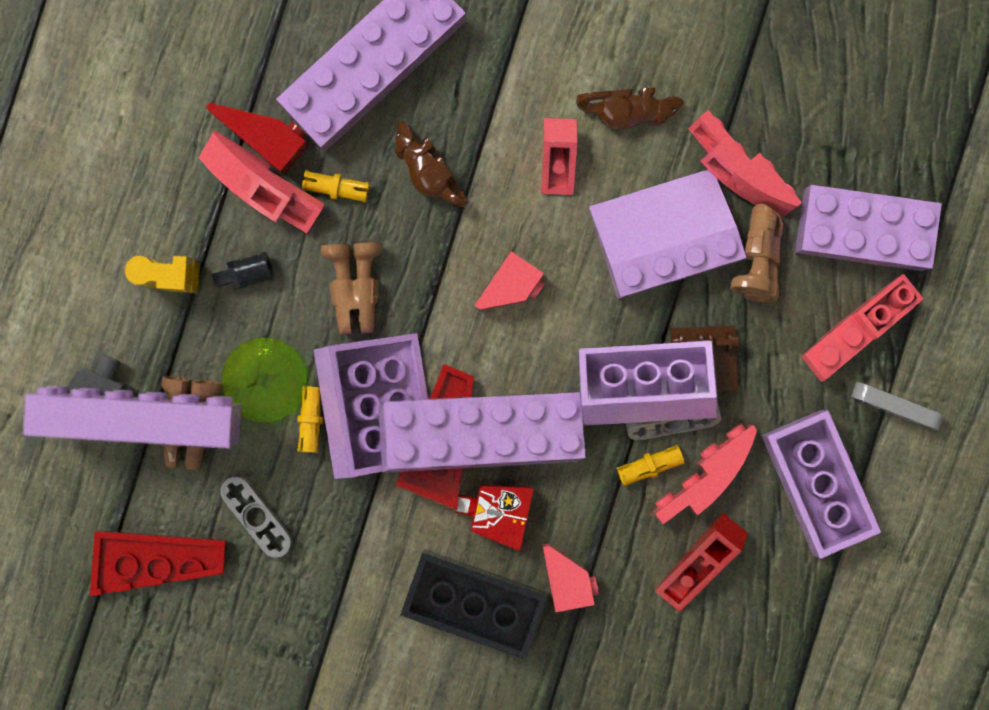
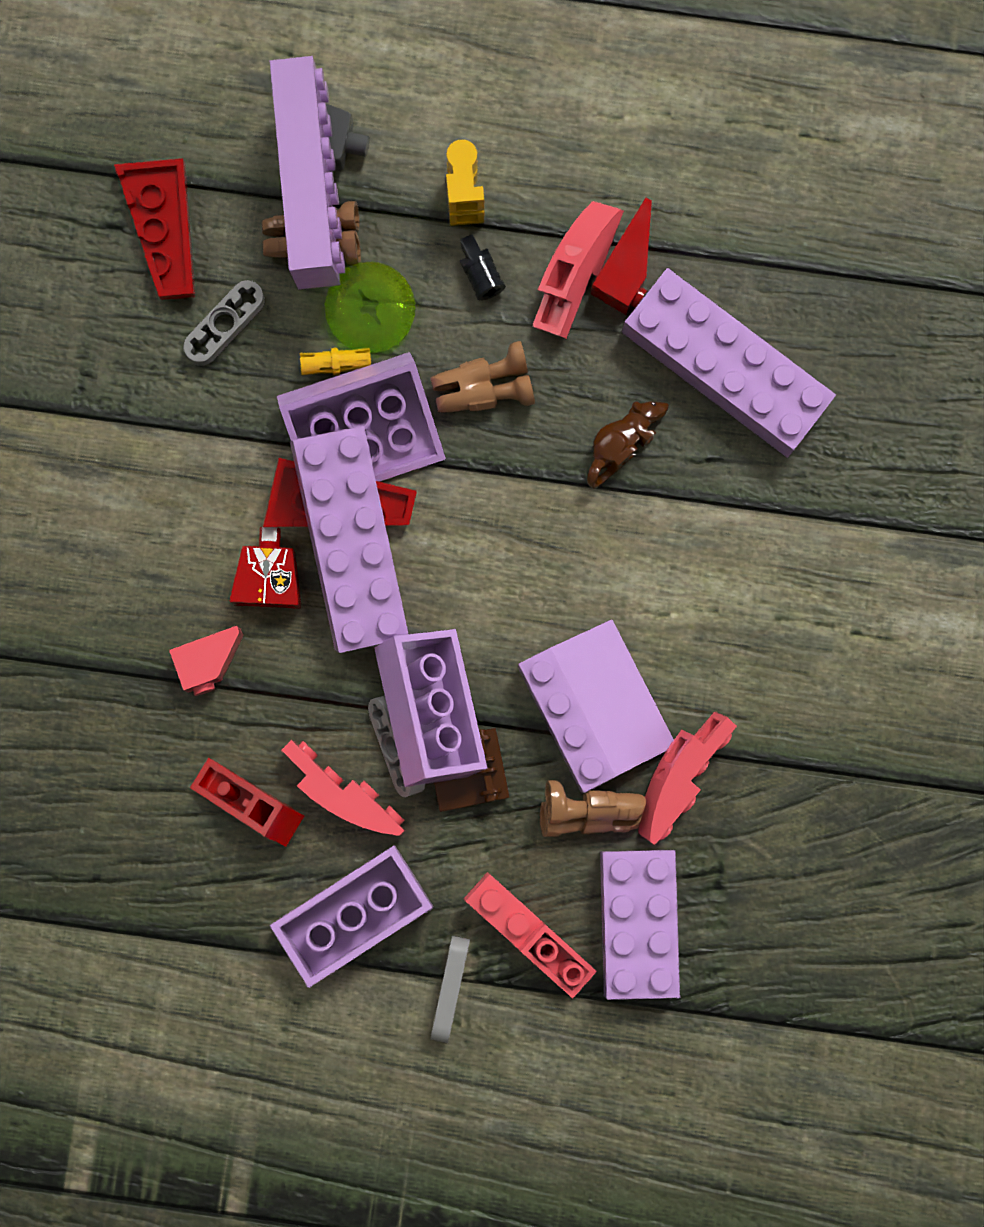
camera: 80 degrees right, 5 degrees down
yellow pin [302,170,370,203] -> none
black brick [400,549,548,660] -> none
coral slope [475,251,545,311] -> none
coral slope [541,118,577,195] -> none
reddish brown animal [576,88,684,130] -> none
yellow pin [616,444,685,487] -> none

